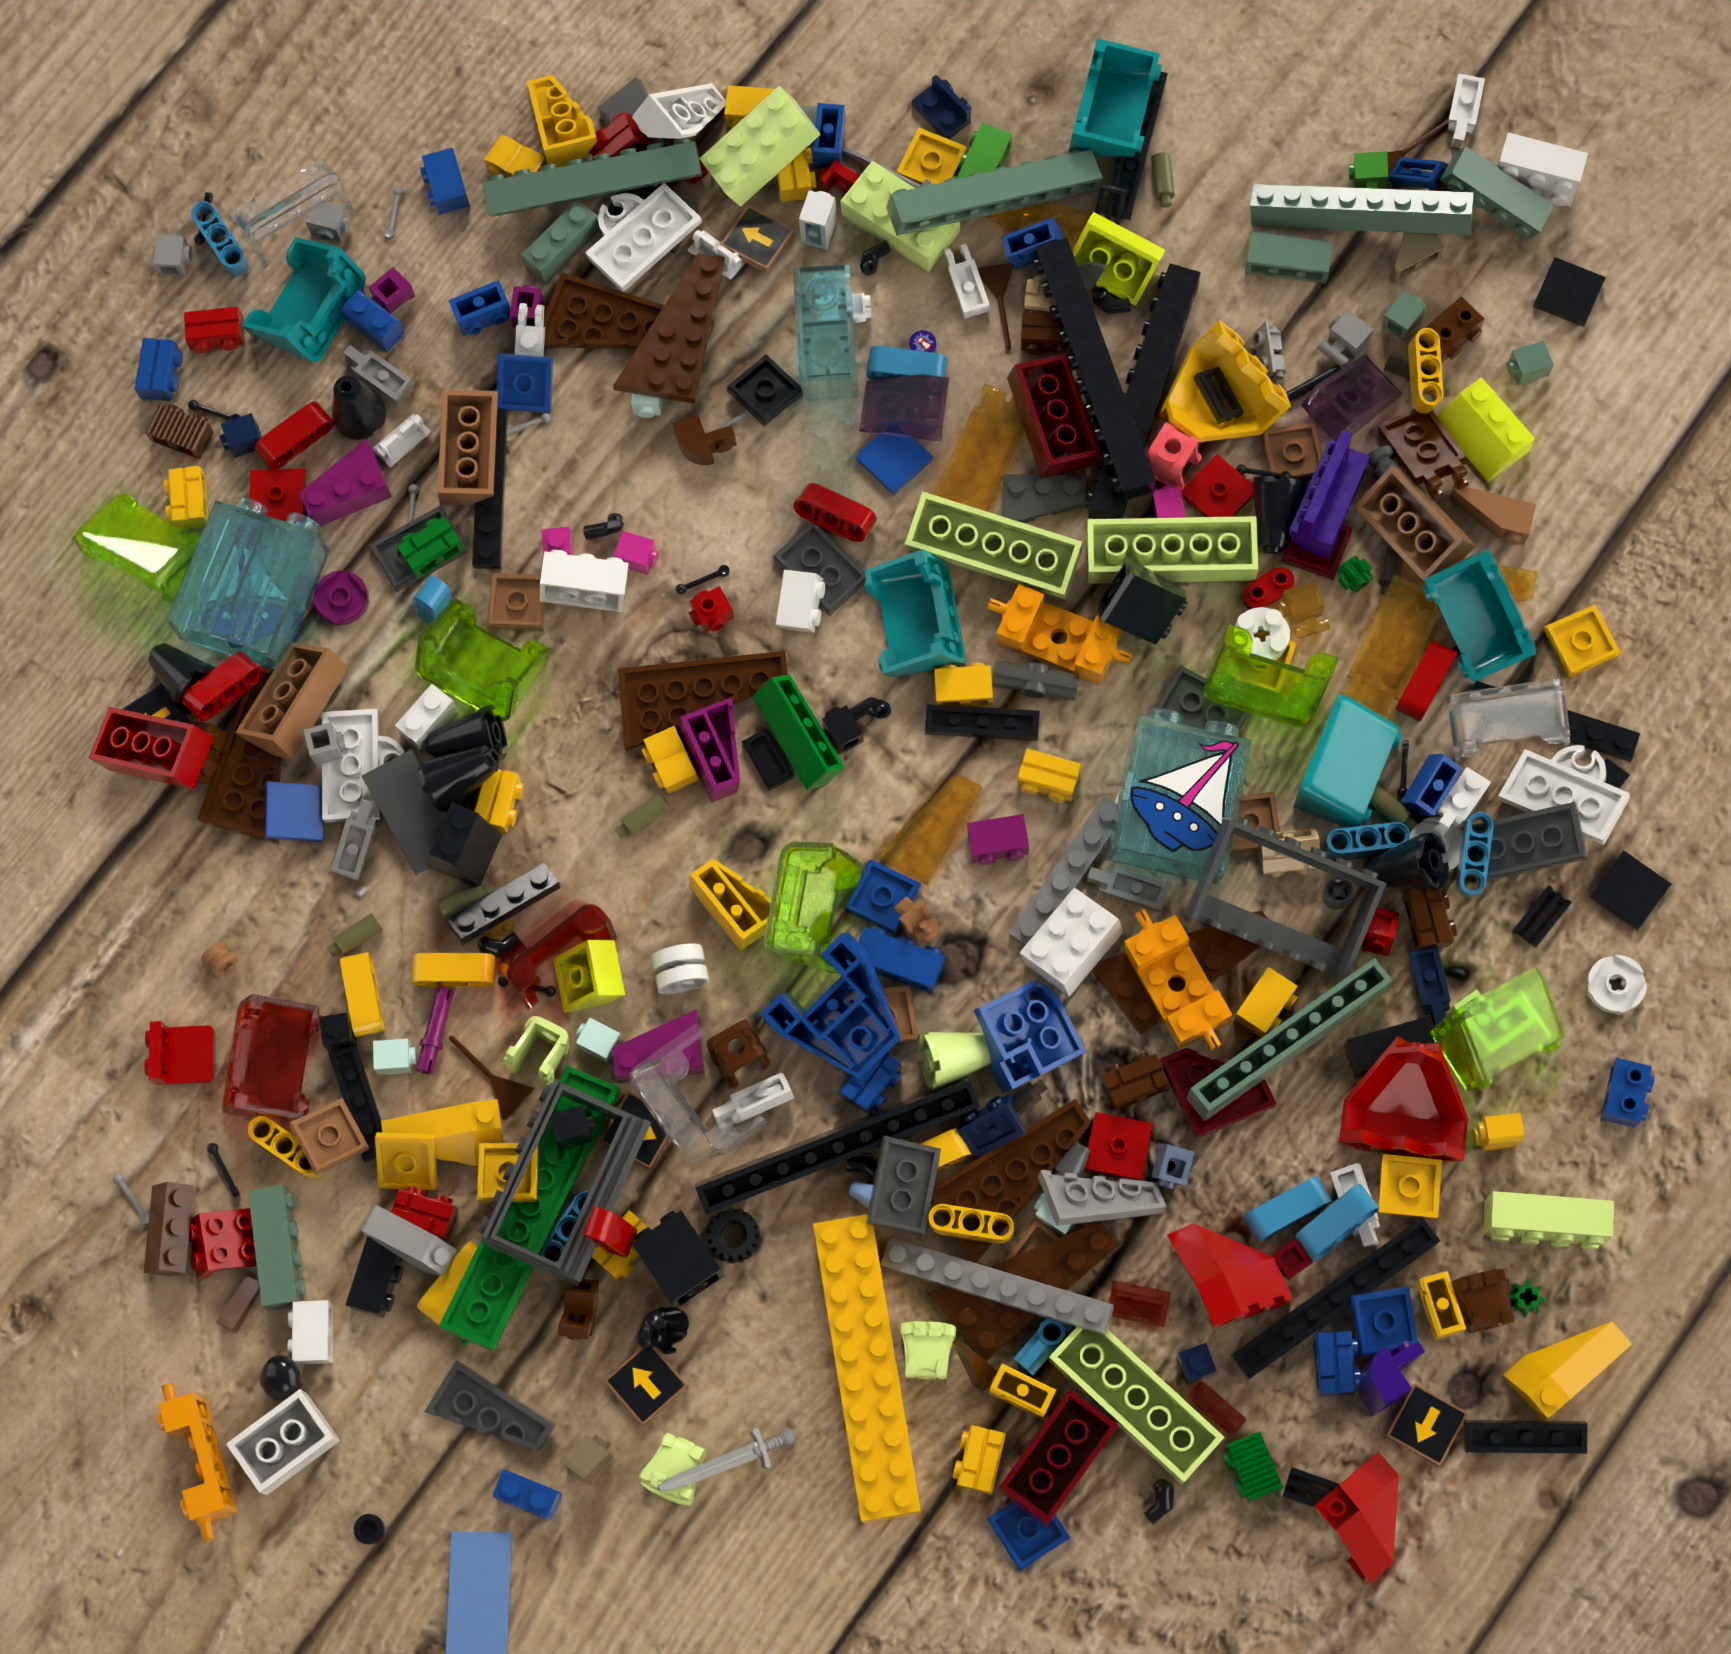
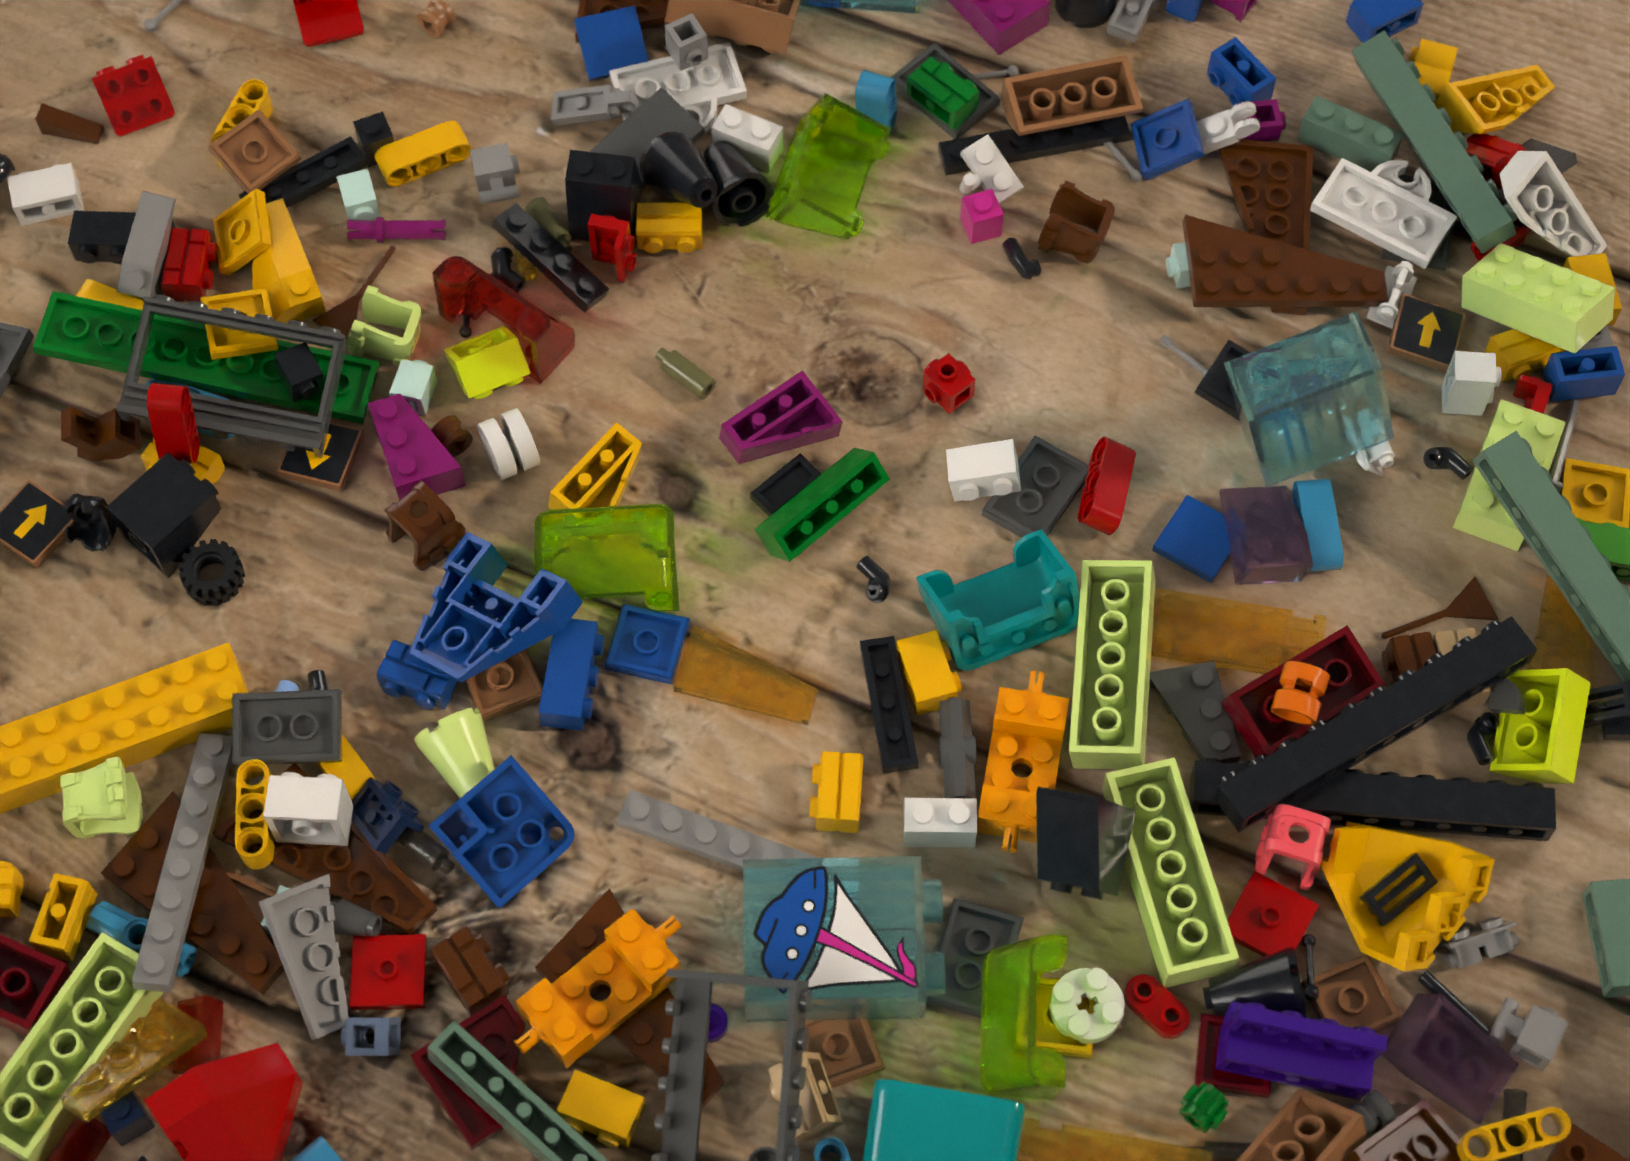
camera: 70 degrees right, 10 degrees down
reddish brown brick [143,1182,194,1276] -> none
black hinge [207,1143,240,1197] -> none
clear red windscreen [222,994,322,1121] -> none
sand green brick [248,1185,306,1310] -> none
magenta tile [313,571,369,625] -> none
olive cylinder [327,913,383,957] -> none
white hinge [372,413,432,468] -> none
yellow beam [411,953,495,987] -> none
medium nougat tile [487,573,546,631] -> none
white brick [540,550,628,612] -> none
dark pink brick [613,531,659,575] -> none
reddish brown wing [618,651,788,752] -> none
clear windscreen [629,1024,768,1165] -> none
yellow brick [641,726,699,794] -> none
reddish brown brick [672,415,737,465] -> none
black hinge [676,565,730,595] -> none
black brick [694,1077,980,1215] -> none
white hinge [712,1073,794,1129] -> none
black brick [822,705,864,755] -> none
medium nougat hips [894,897,940,946] -> none
tile [909,330,936,353] -> none
white hinge [944,243,990,319] -> none
reddish brown piece [952,1338,998,1391] -> none
magenta brick [967,814,1029,865] -> none
blue brick [1001,217,1064,270] -> none
white brick [1020,888,1123,997] -> none
light grey hinge [1086,866,1169,912] -> none
dark pink brick [1151,486,1186,518] -> none
clear yellow brick [1279,581,1330,639] -> none
sand green brick [1382,290,1426,341] -> none
none -> clear yellow wing [60,997,207,1123]
none -> white brick [263,772,354,846]
none -> reddish brown wheel [431,415,473,457]
none -> light grey brick [470,143,520,205]
none -> red bracket [588,213,637,283]
none -> white brick [903,798,977,848]
none -> white plate [959,134,1024,204]
none -> reddish brown piece [1037,180,1114,263]
none -> orange wheel [1271,661,1330,725]

